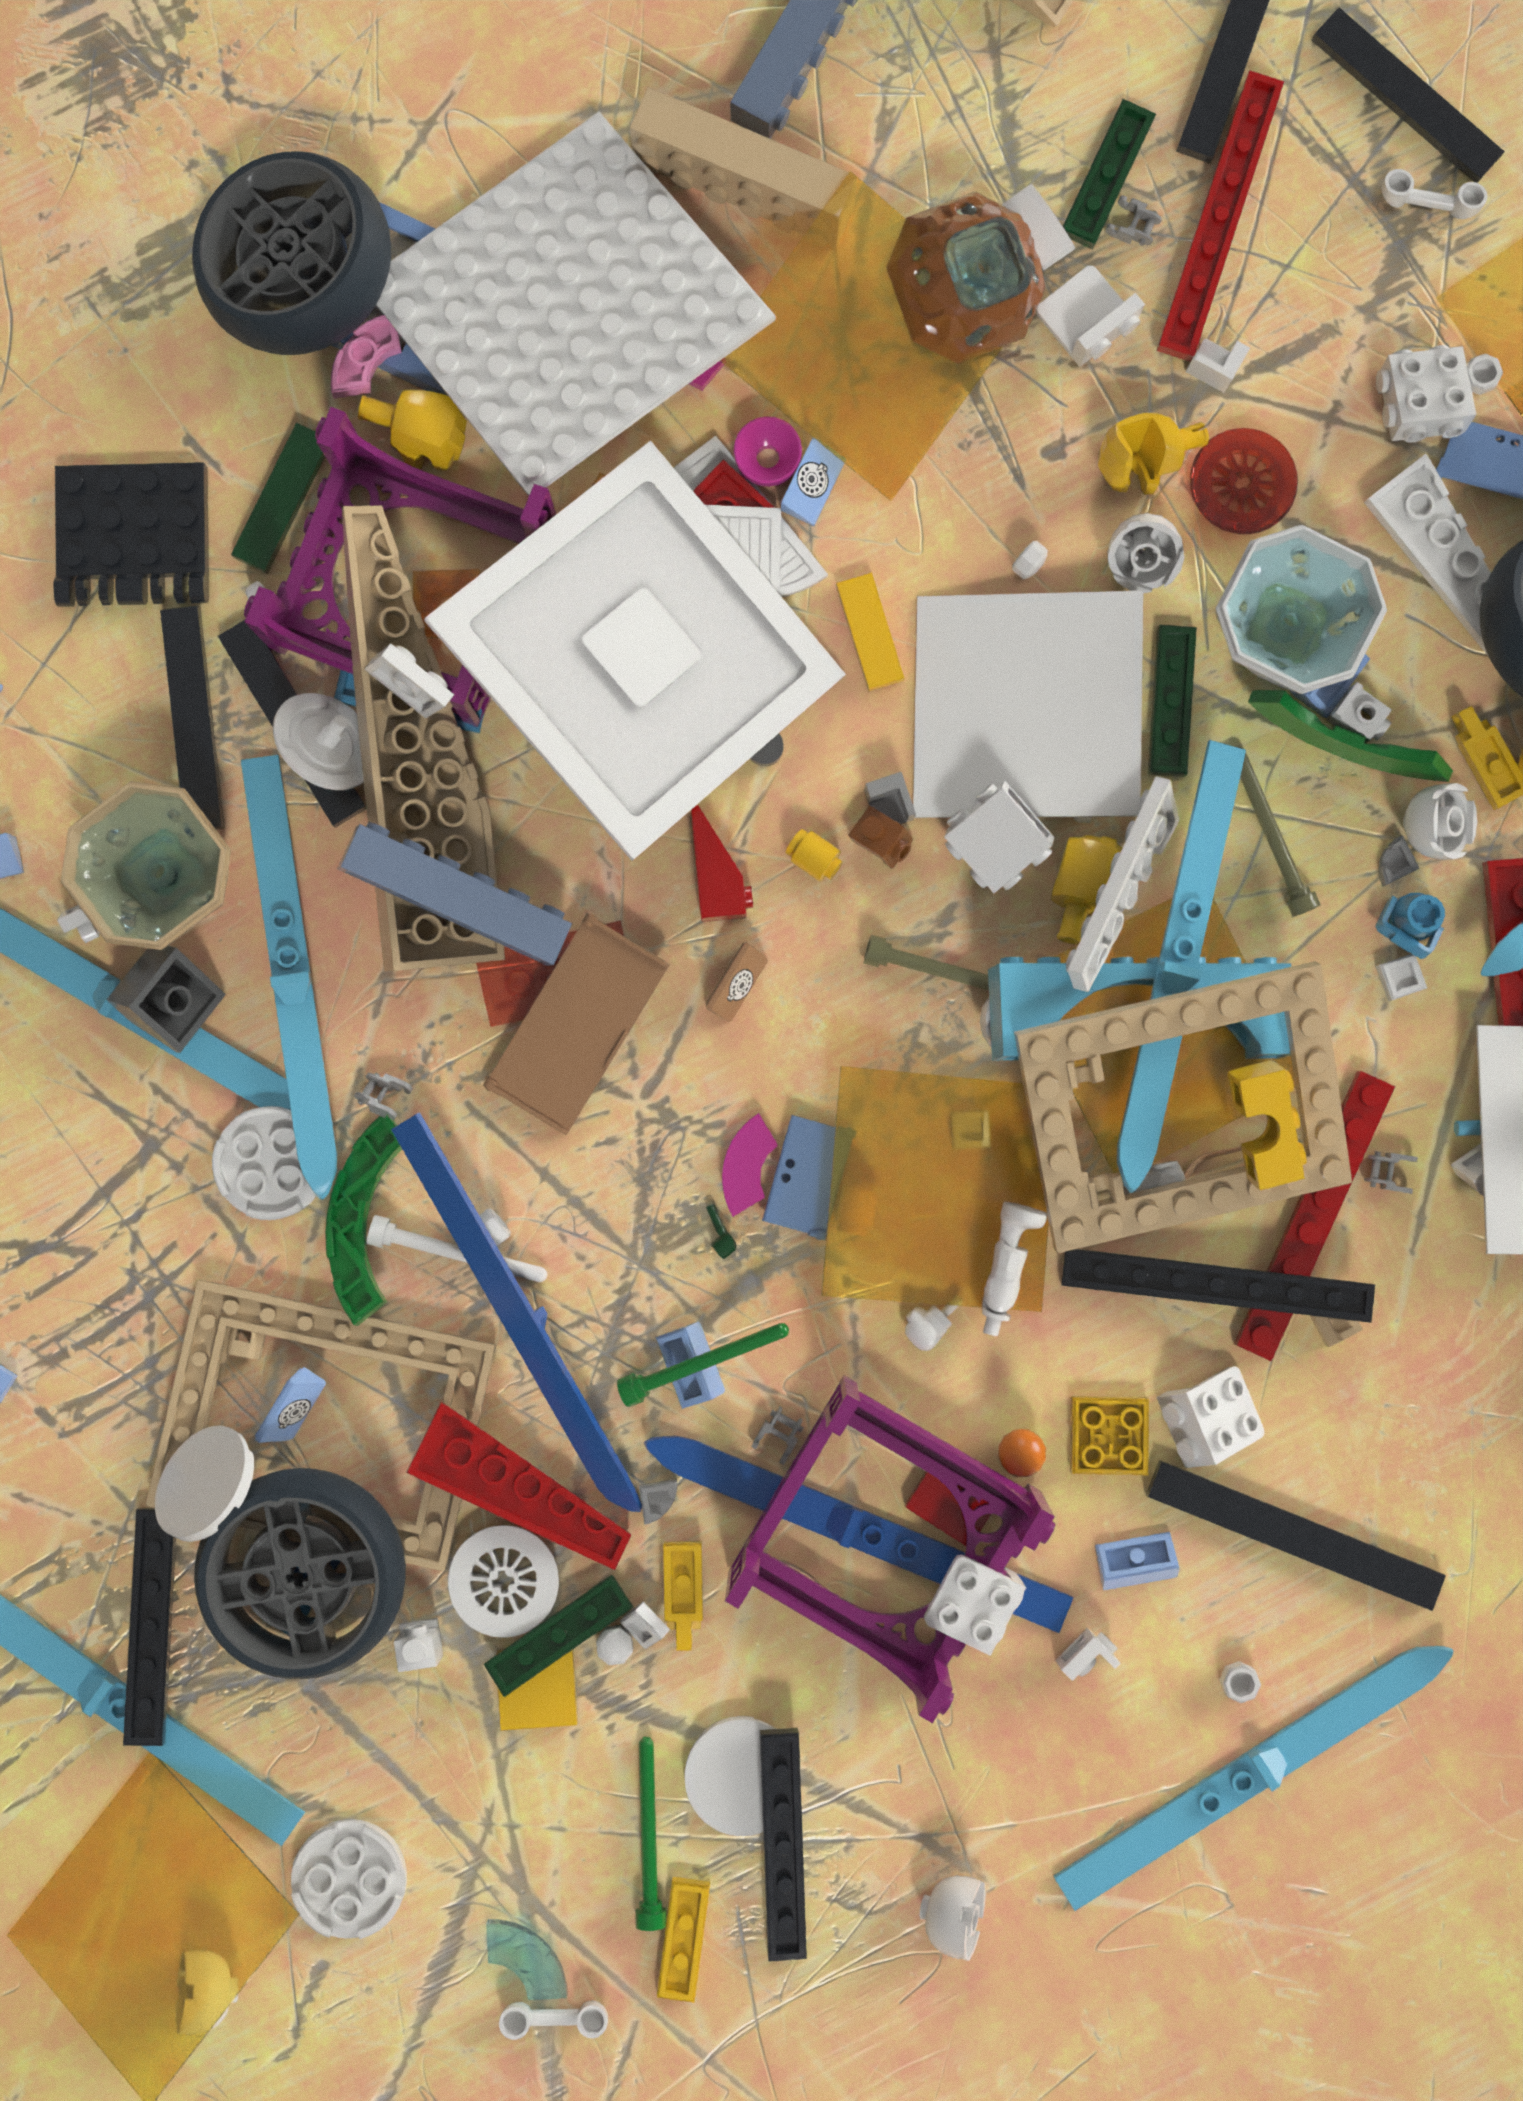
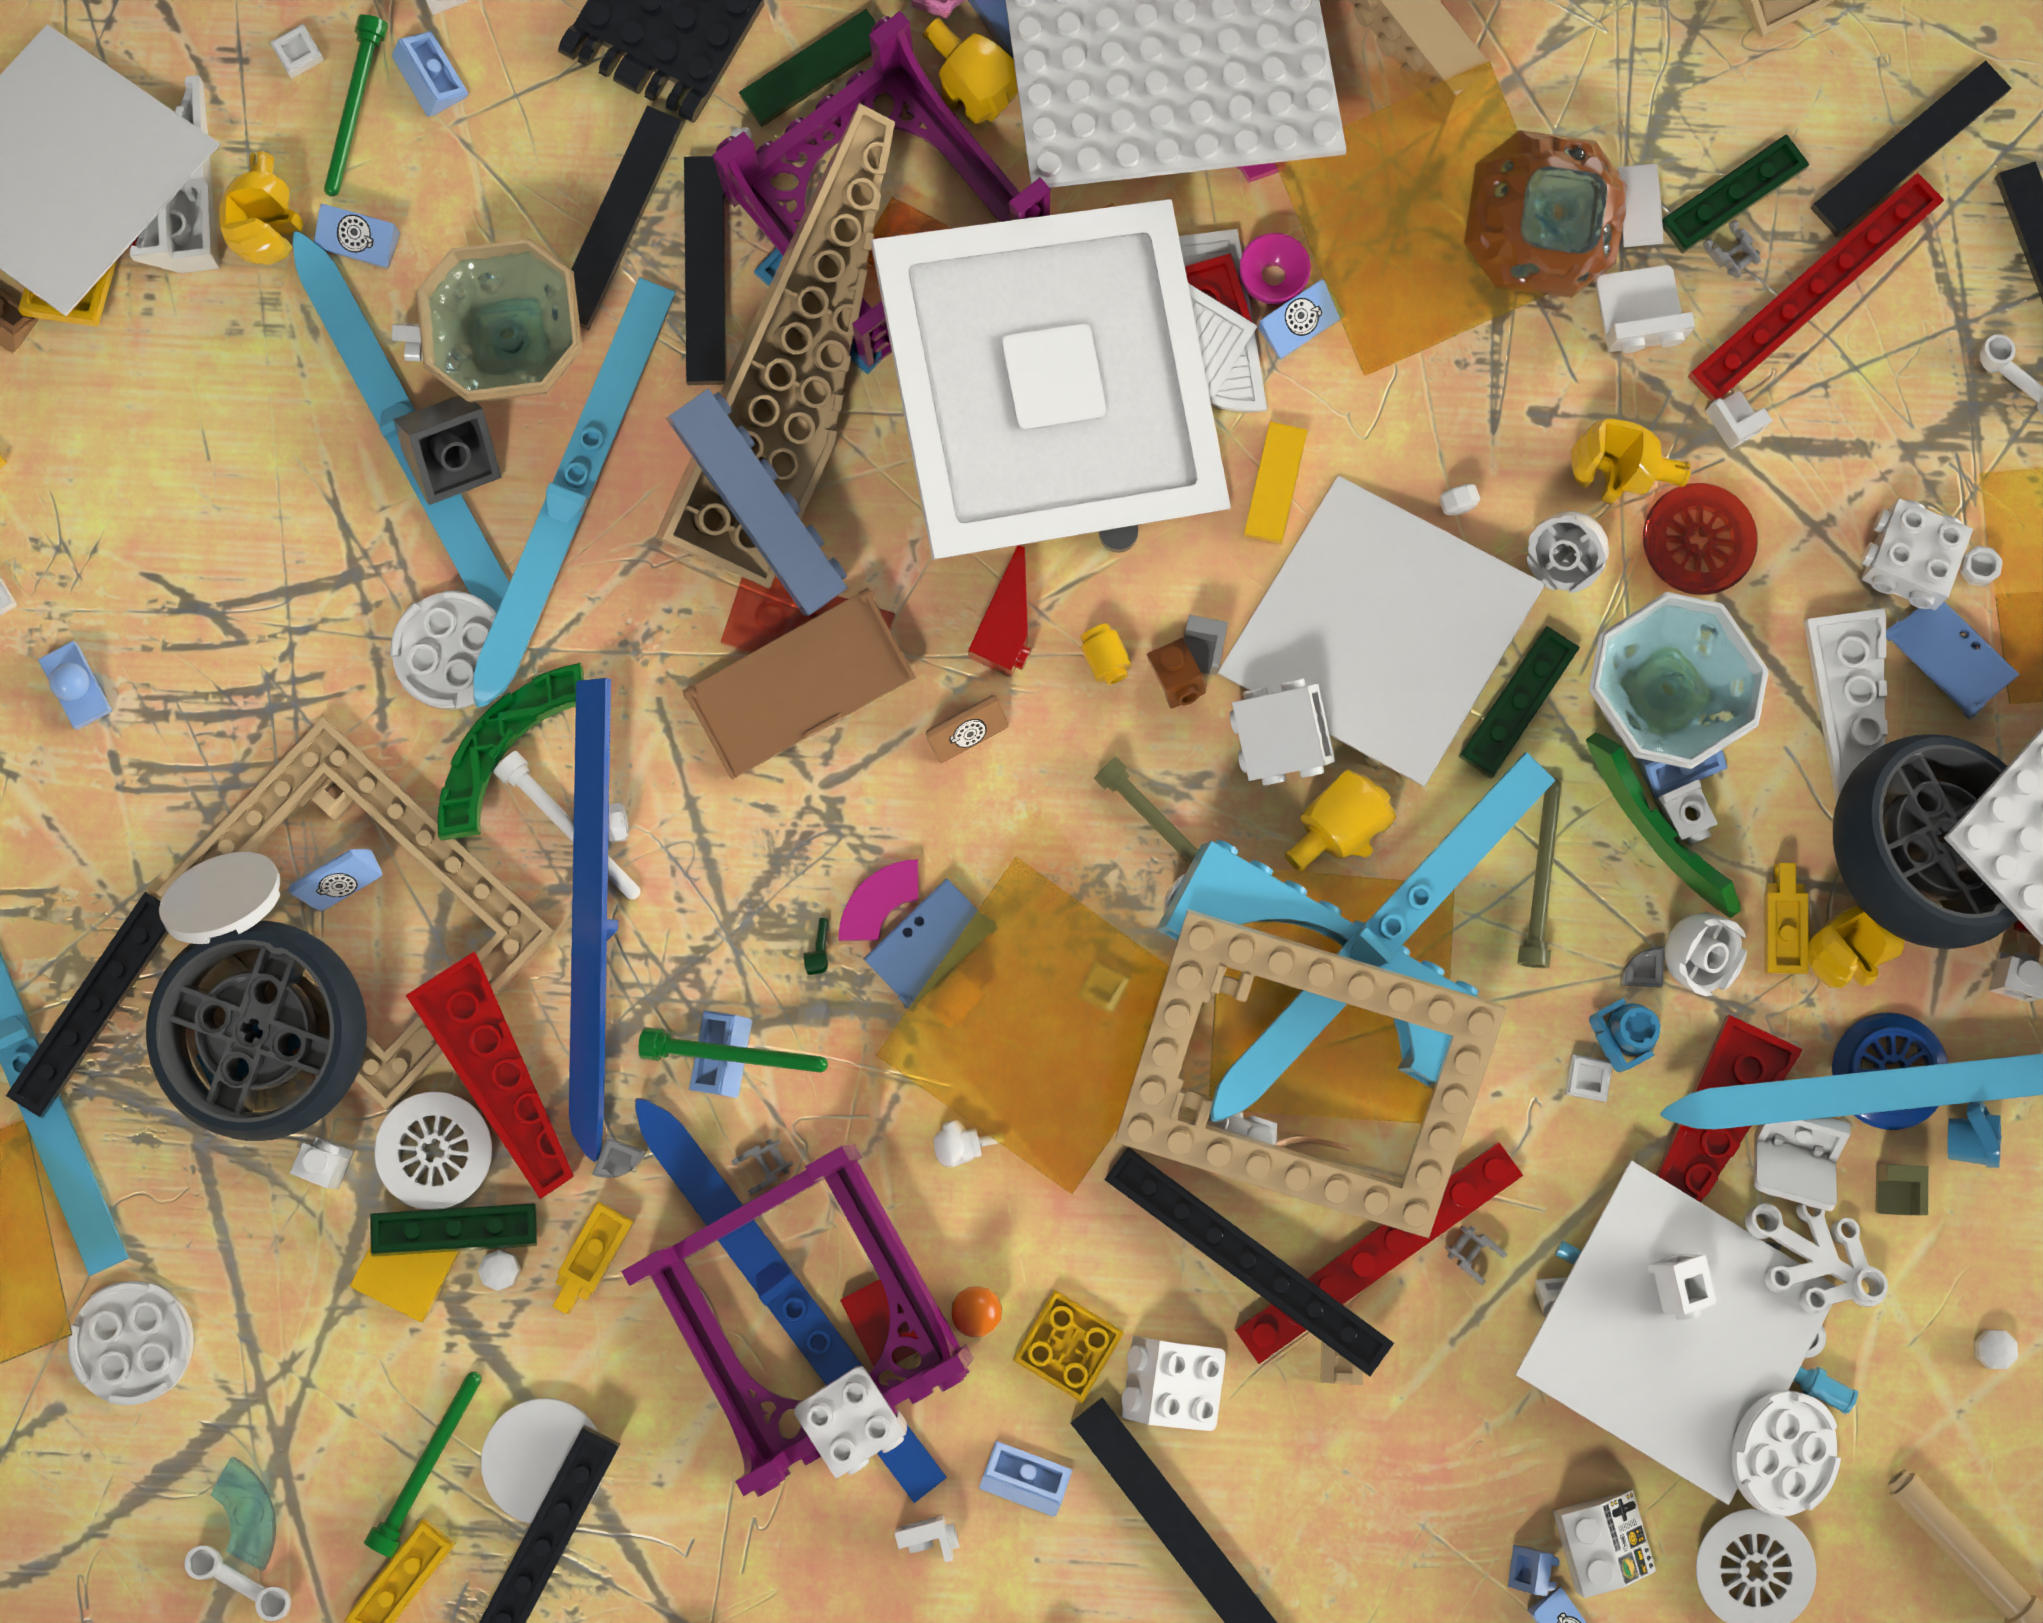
camera: 35 degrees right, 5 degrees down
white piece [273,693,364,790] -> none
light grey piece [354,1073,413,1120] -> none
white plate [364,644,454,718] -> none
white tile [620,1601,670,1649] -> none
white piece [982,1202,1048,1336] -> none
white wing [1066,776,1179,992] -> none
yellow arch [1227,1059,1307,1191] -> none

